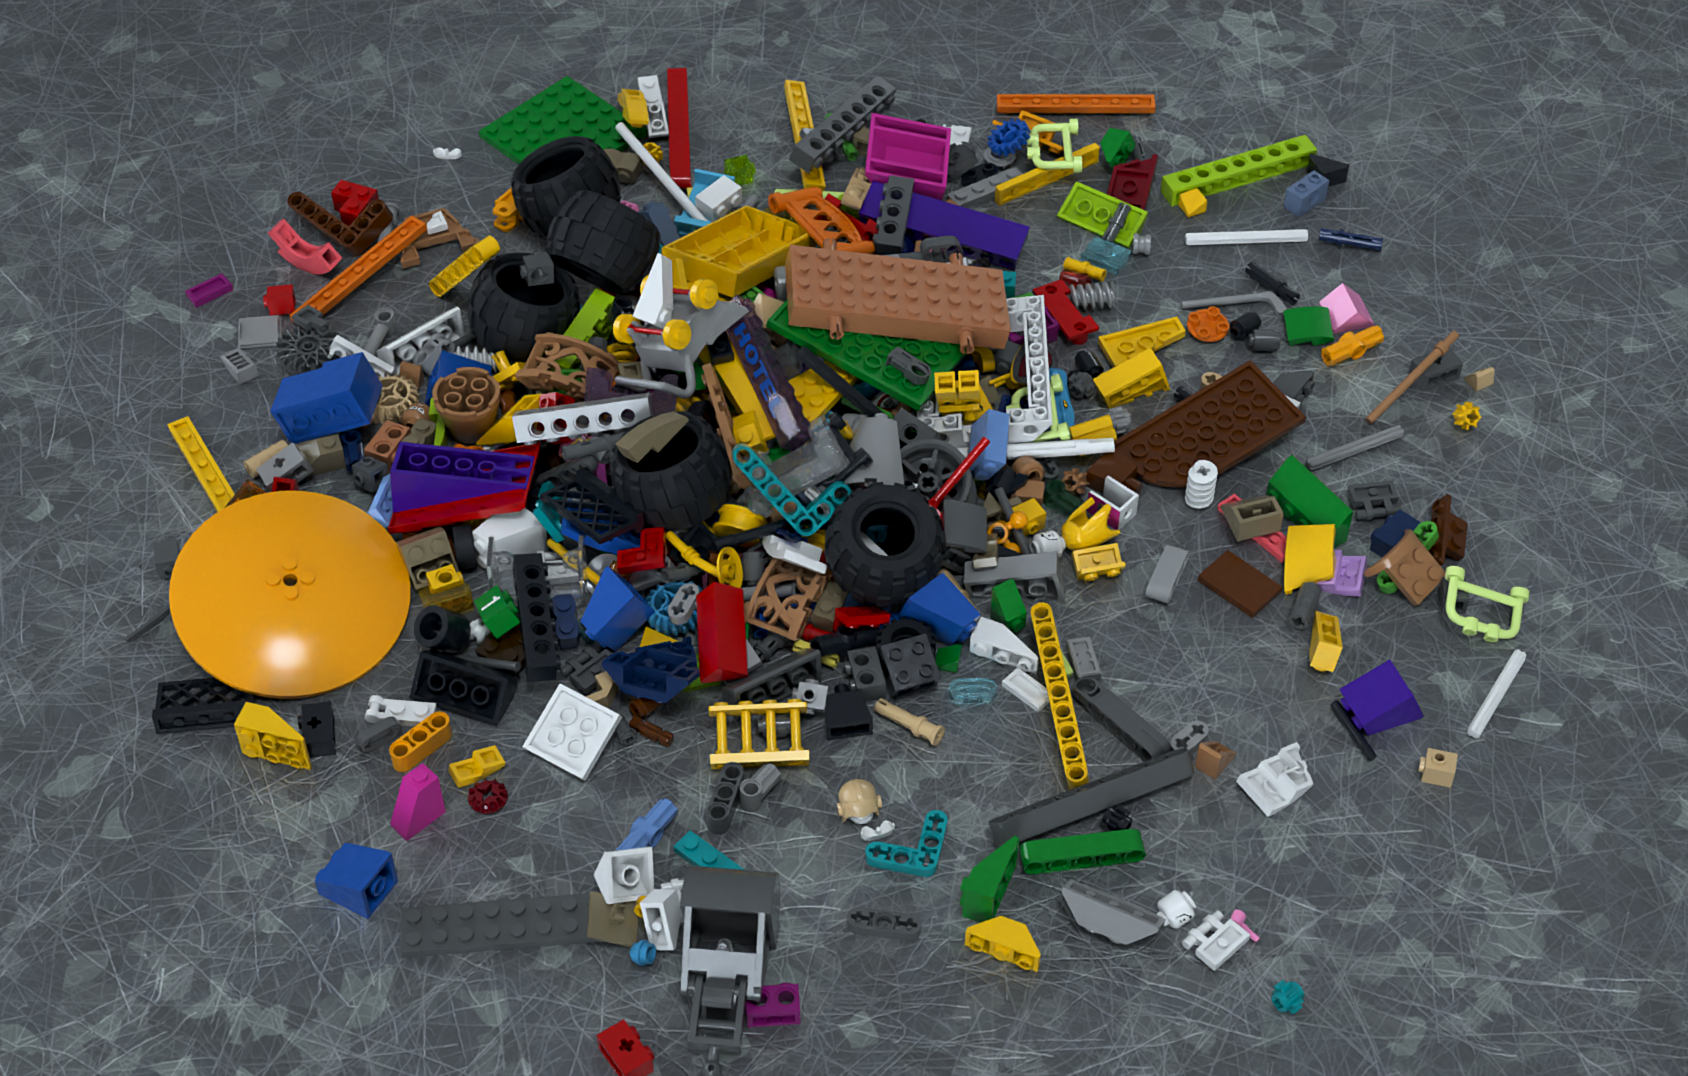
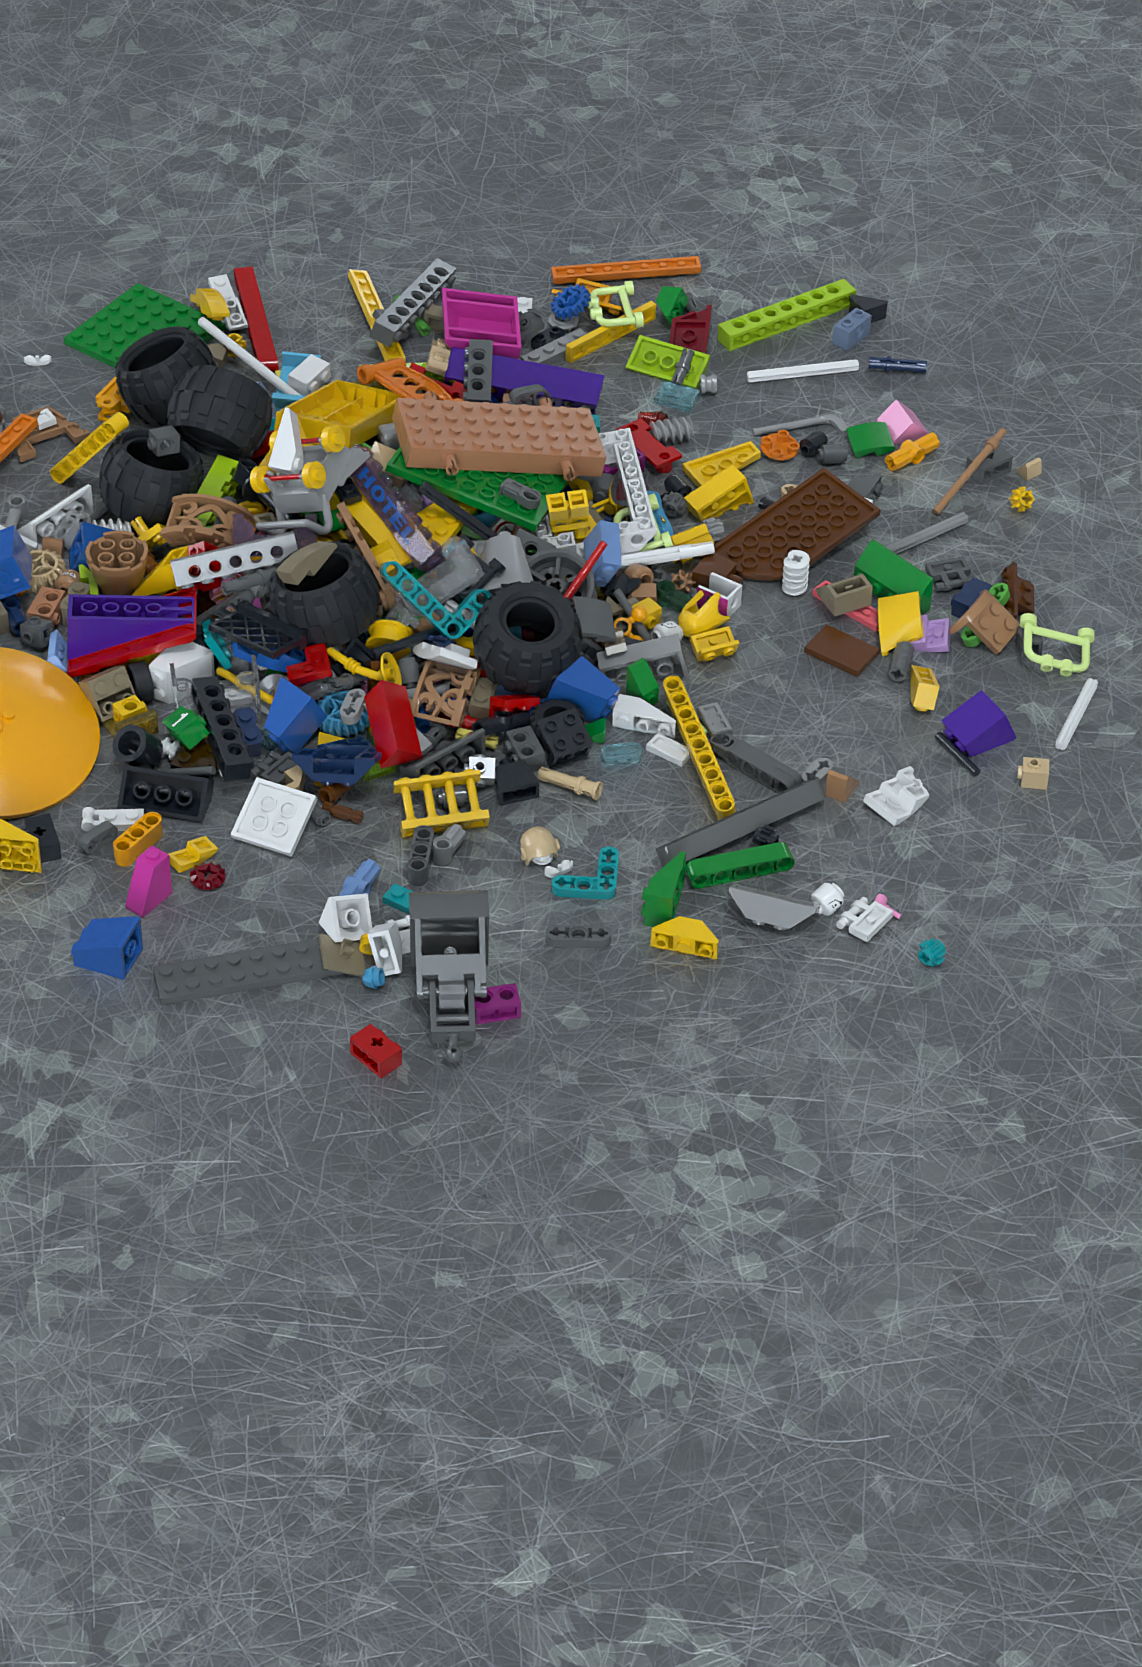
camera: 10 degrees left, 5 degrees down
clear neon green brick [724,155,756,186] -> none
yellow pin [1063,257,1107,282] -> none
light grey beam [1145,544,1189,604] -> none
yellow slope [1178,188,1207,218] -> none
black pin [1245,261,1300,305] -> none

